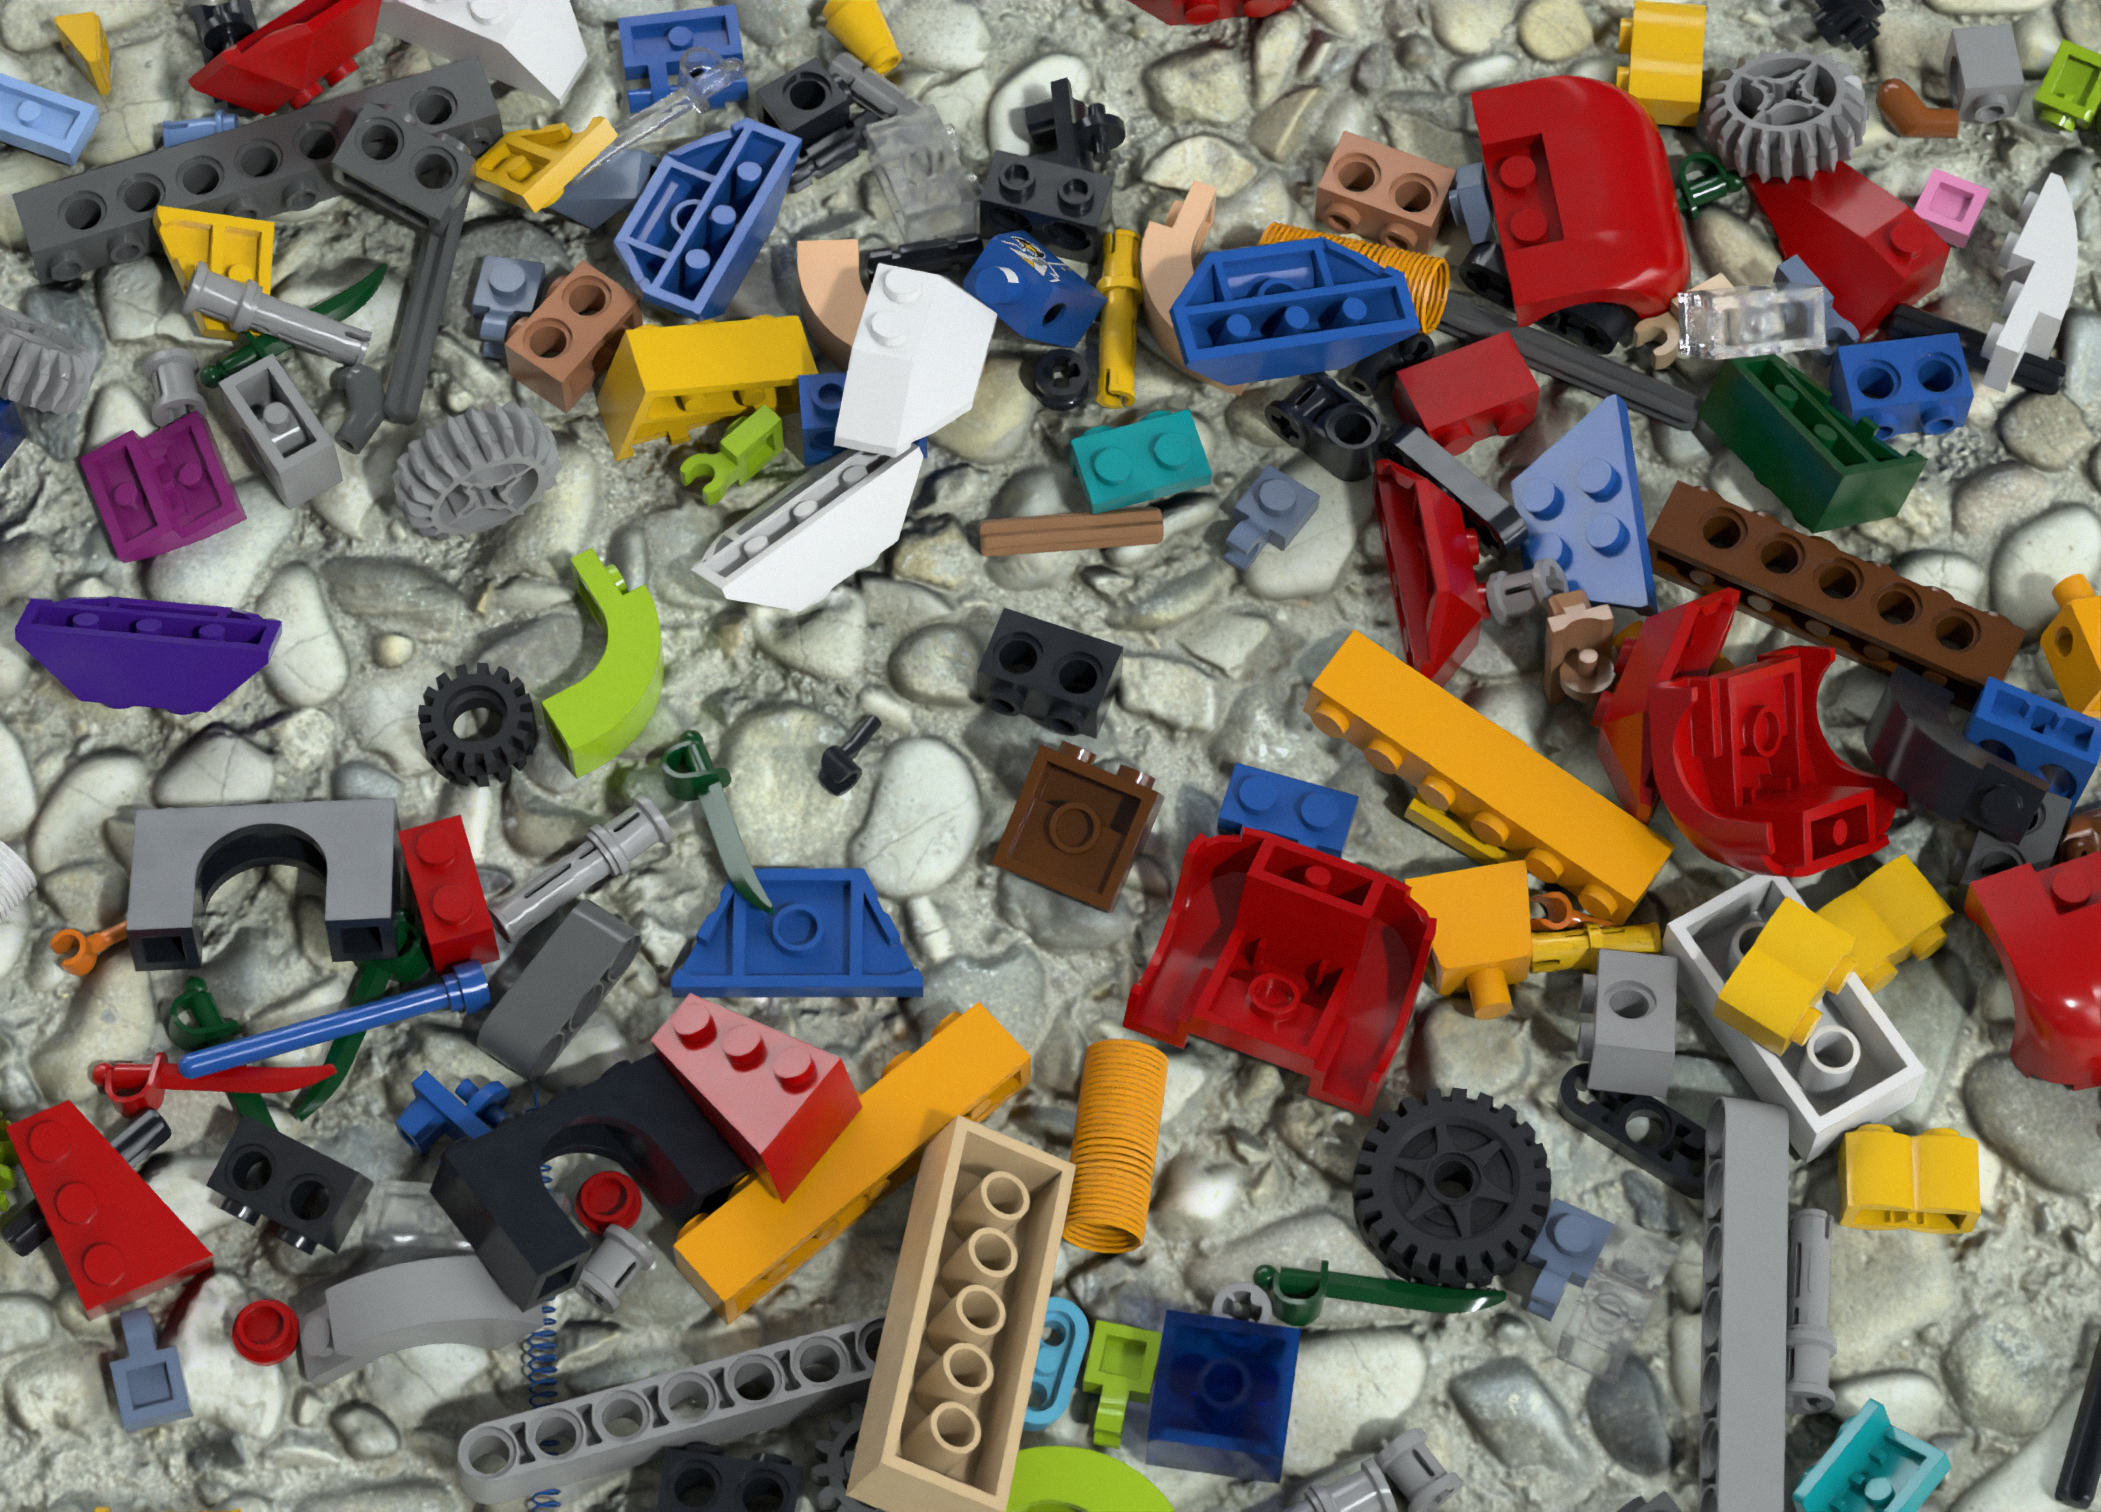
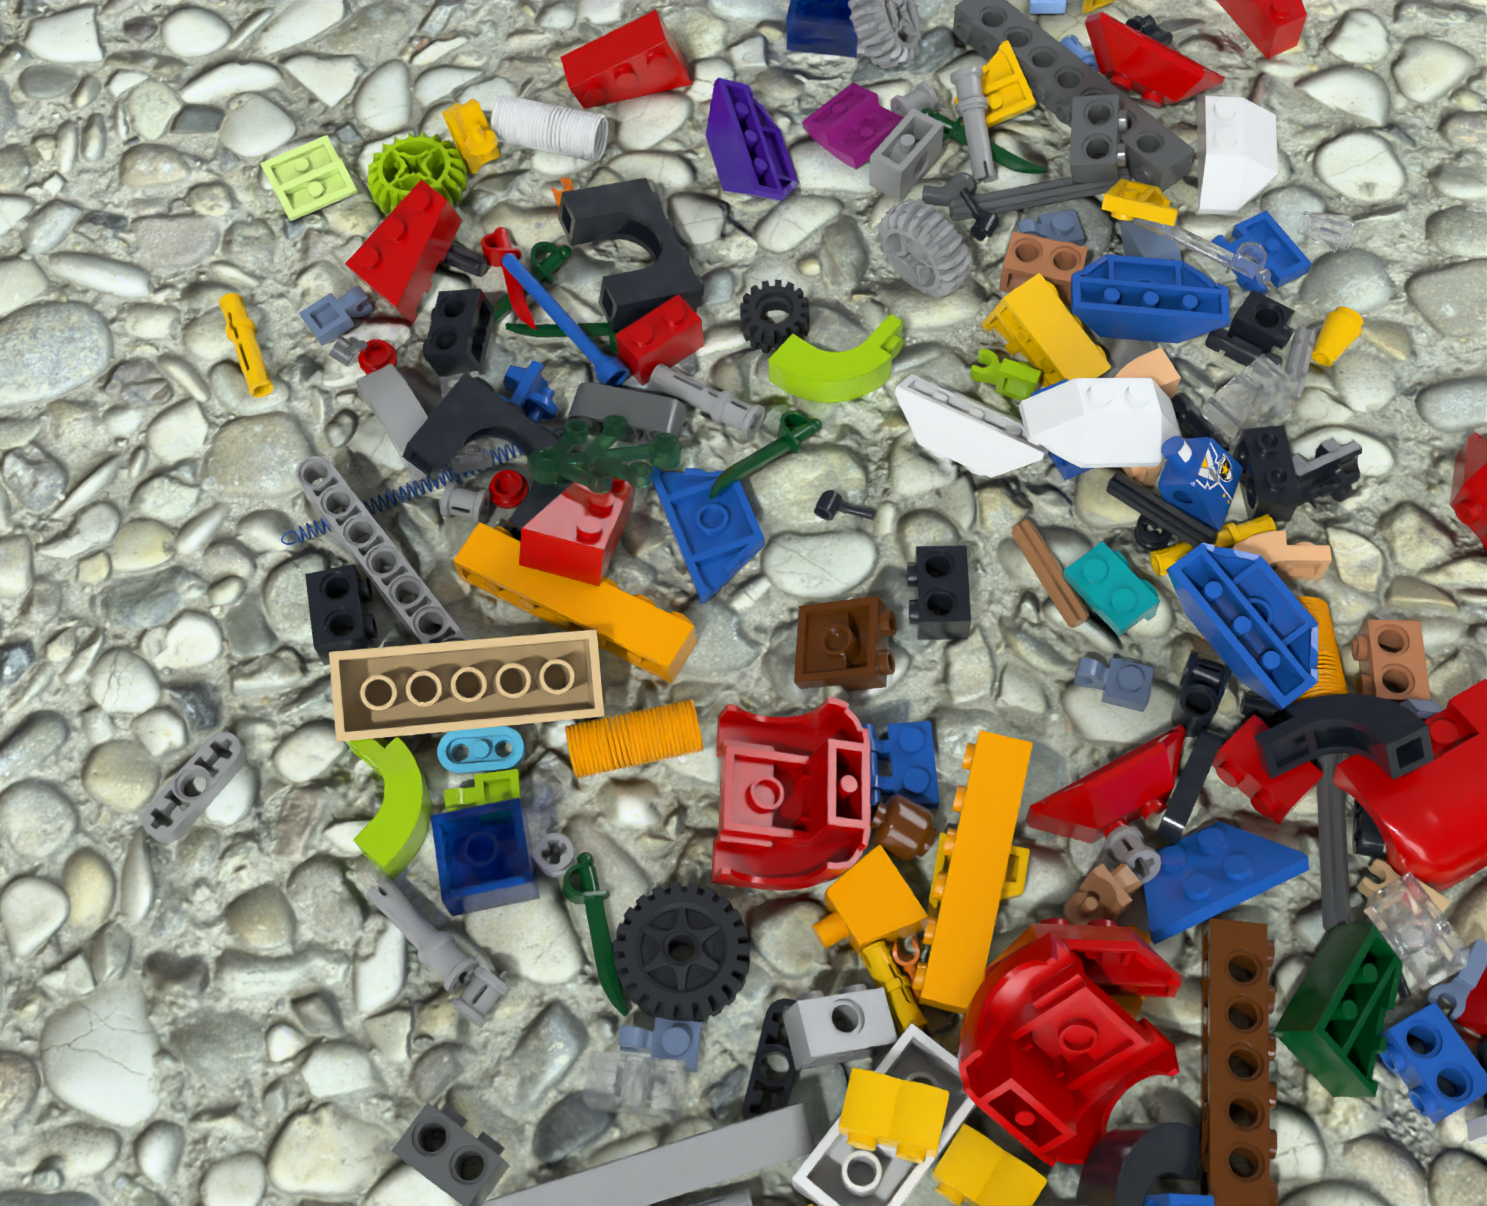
camera: 75 degrees right, 0 degrees up
none -> dark grey hand [329,336,367,366]
none -> clear green plant [527,415,682,493]
none -> reddish brown head [870,794,937,861]
none -> black hand [959,187,998,241]
none -> black axle [1107,472,1218,548]
none -> black arch [1254,694,1434,780]

